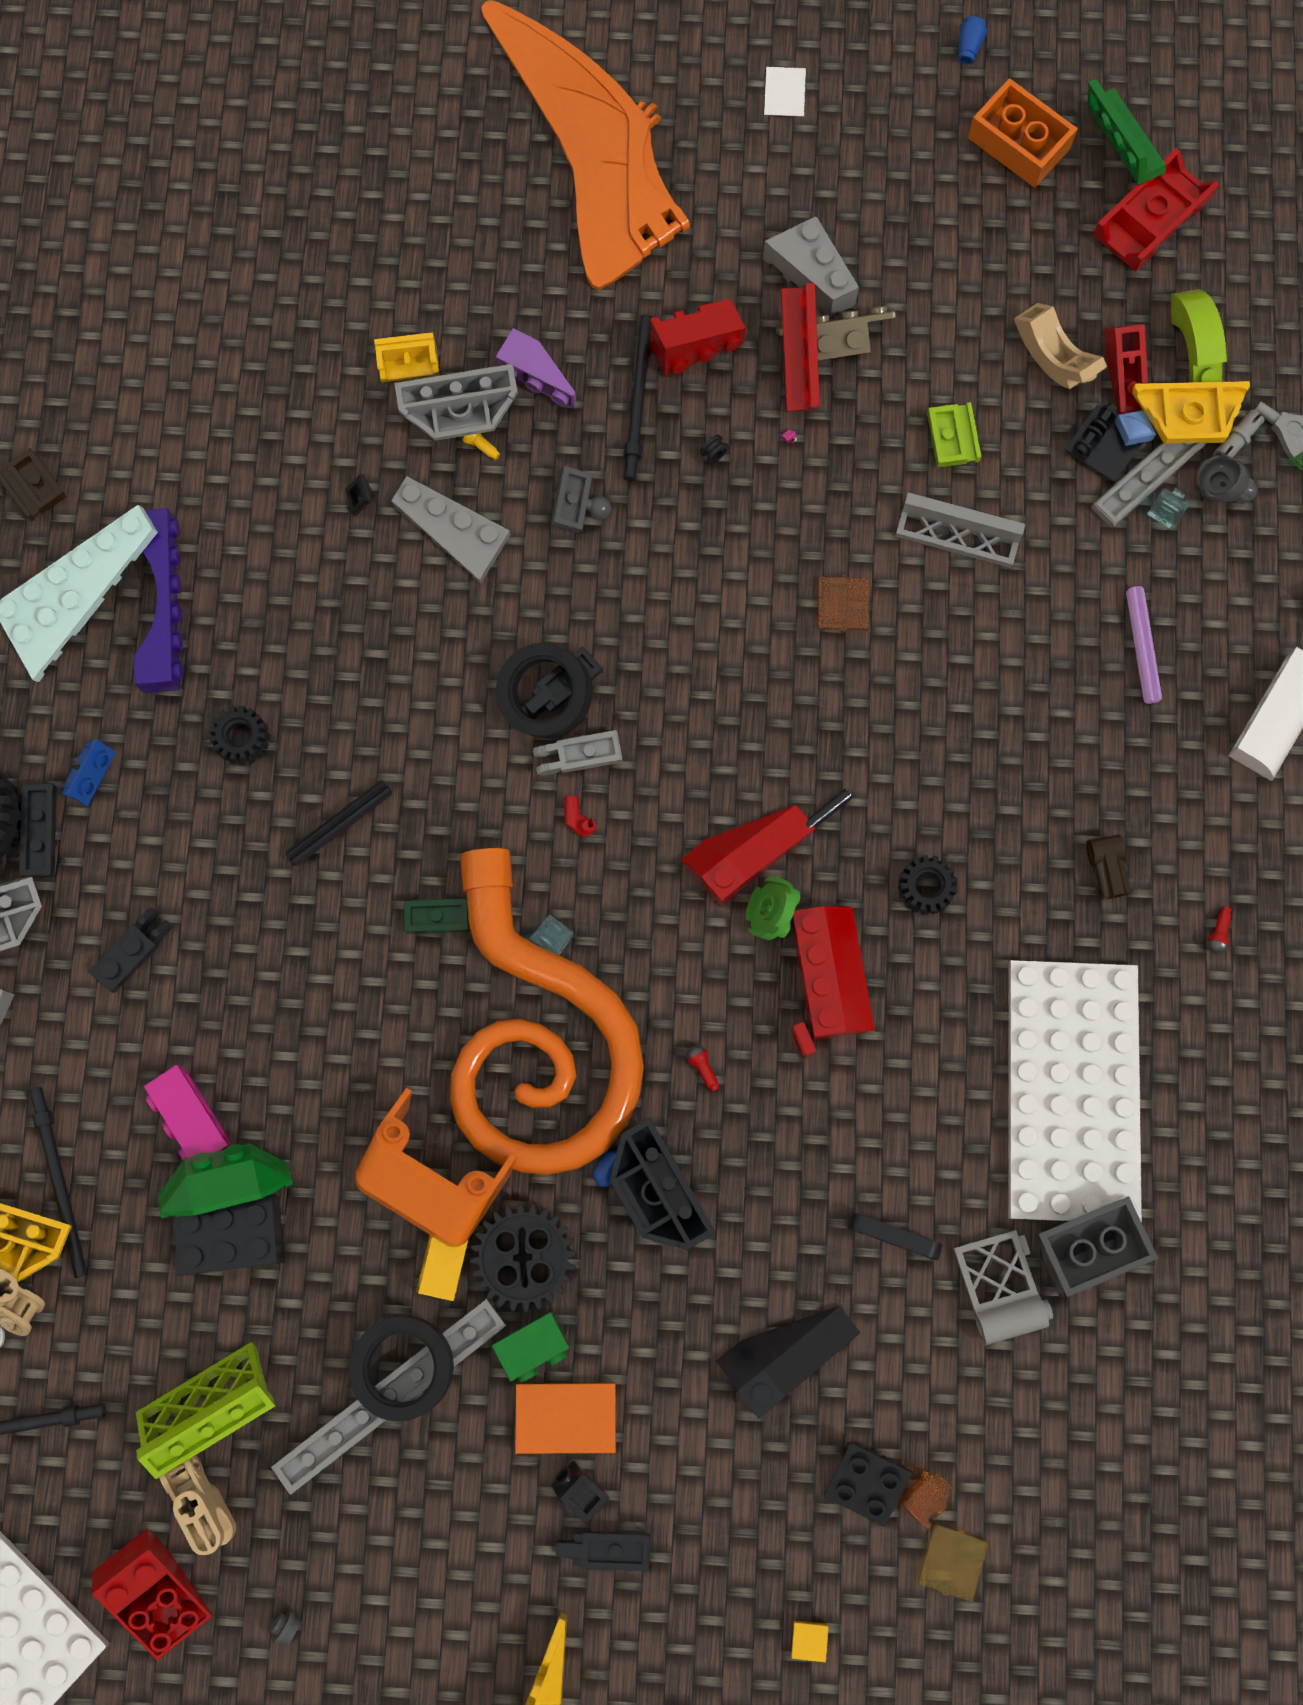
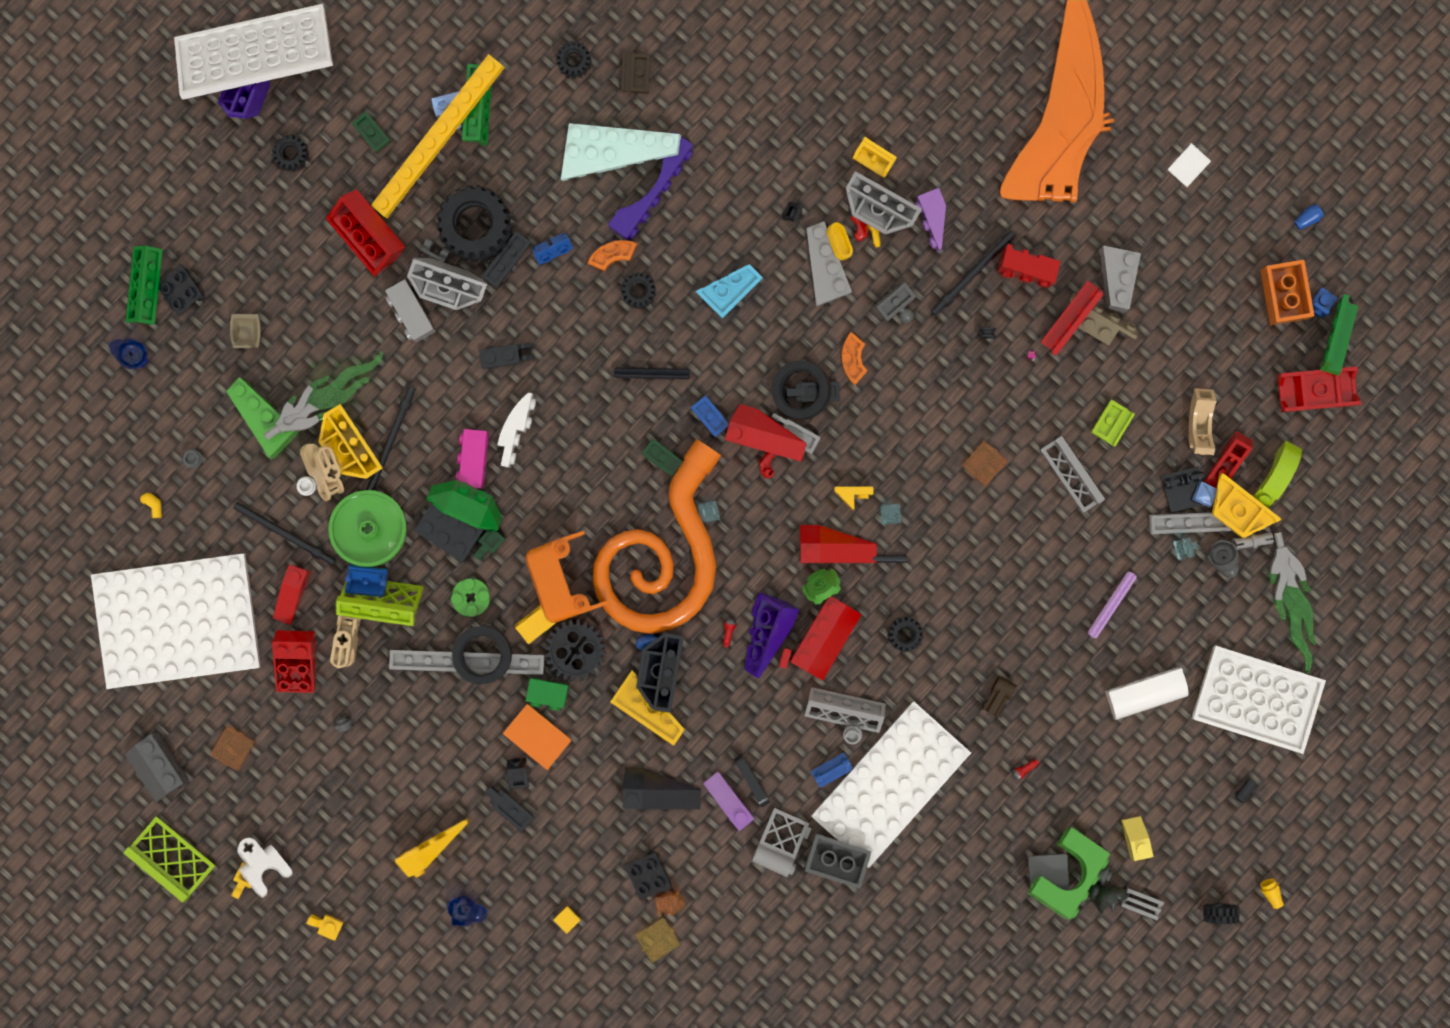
camera: 30 degrees right, 10 degrees up
none -> red slope [273,564,312,625]
none -> bright green dish [328,490,407,567]
none -> blue hinge [345,565,388,597]
none -> bright green plate [451,579,490,617]
none -> dark green plate [474,529,506,560]
none -> white slope [497,393,536,468]
none -> orange tile [587,240,637,271]
none -> yellow wing [610,671,685,746]
none -> blue plate [691,396,729,437]
none -> medium azure wing [695,264,763,319]
none -> medium lavender slope [703,772,754,831]
none -> red wedge [725,404,807,462]
none -> dark purple wedge [745,592,799,678]
none -> light grey fence [805,687,886,733]
none -> blue hinge [811,753,853,788]
none -> yellow tile [826,222,853,260]
none -> yellow slope [834,487,873,511]
none -> orange tile [841,332,868,386]
none -> light grey plate [843,725,862,744]
none -> red arm [850,216,868,241]
none -> clear light blue tile [880,504,901,524]
none -> blue bracket [1312,287,1338,318]

